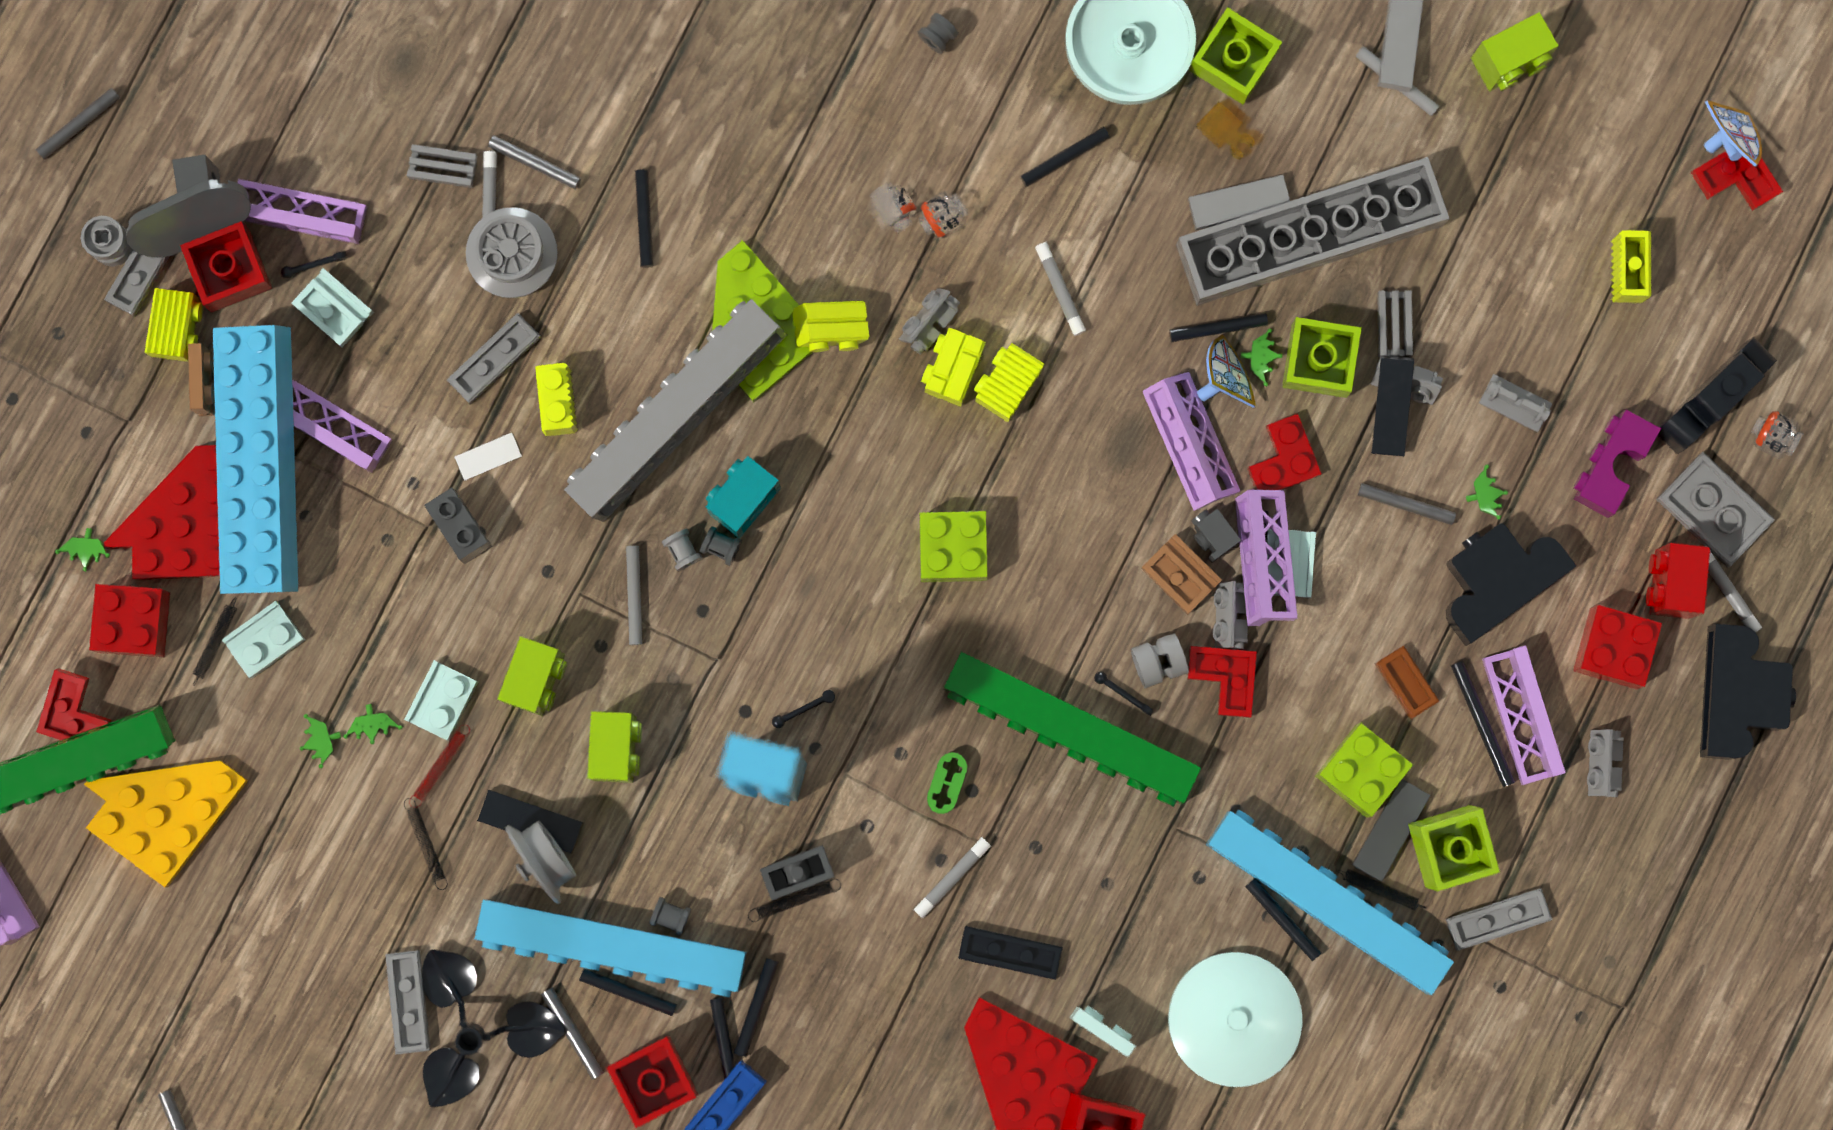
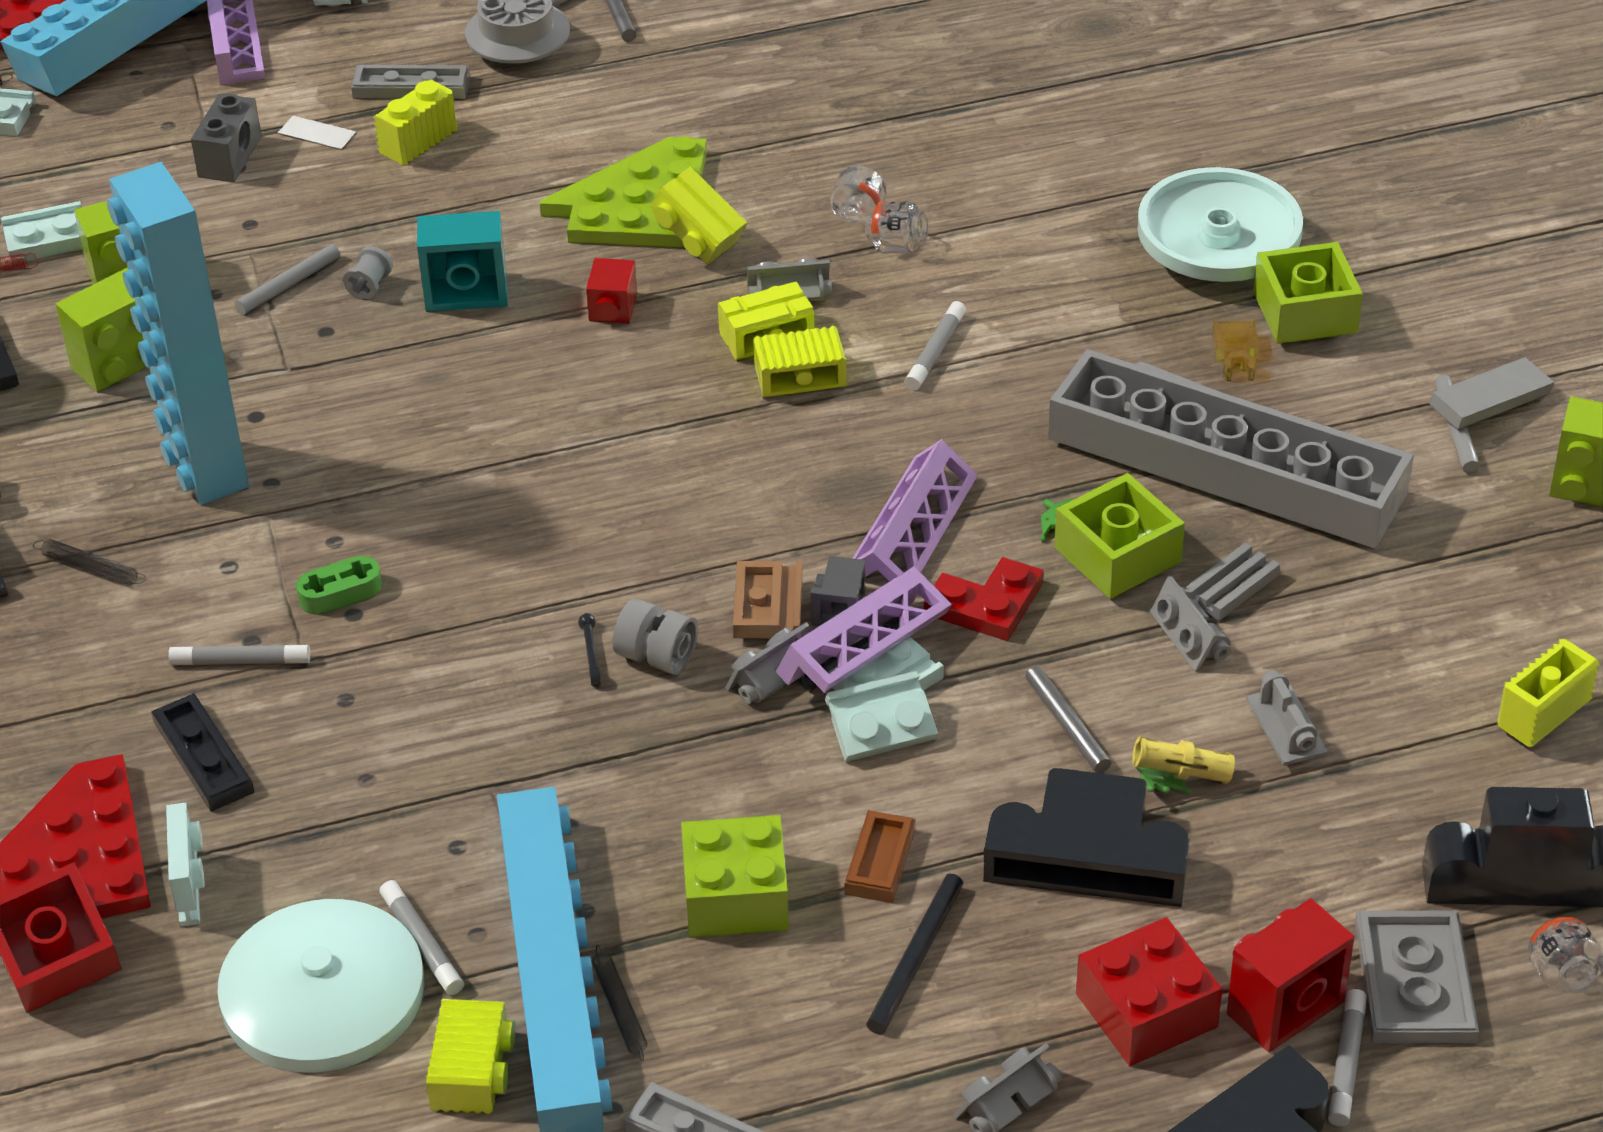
camera: 50 degrees right, 40 degrees down
light grey brick [564,299,787,522] -> none
black bar [635,169,653,268] -> none
dark grey bush [700,526,742,566] -> none
dark grey brick [760,845,835,901] -> none
black hinge [772,690,835,728] -> none
dark grey wheel [918,13,959,54] -> none
lime brick [919,511,987,582] -> none
green brick [943,652,1201,807] -> none
black bar [1020,127,1110,187] -> none
black bar [1169,313,1268,342] -> none
red plate [1187,646,1257,718] -> none
shield [1197,334,1256,408] -> none
black bar [1245,878,1322,961] -> none
dark grey tile [1352,779,1430,882] -> none
black tile [1371,355,1414,457] -> none
lime brick [1408,805,1500,892] -> none
lavender fence [1482,645,1566,785] -> none
magenta arch [1573,410,1661,518] -> none
none -> light grey bar [379,880,464,995]
none -> neon yellow brick [426,999,515,1115]
none -> red brick [586,258,637,324]
none -> light aqua plate [825,671,938,762]
none -> light yellow pin [1132,736,1235,784]

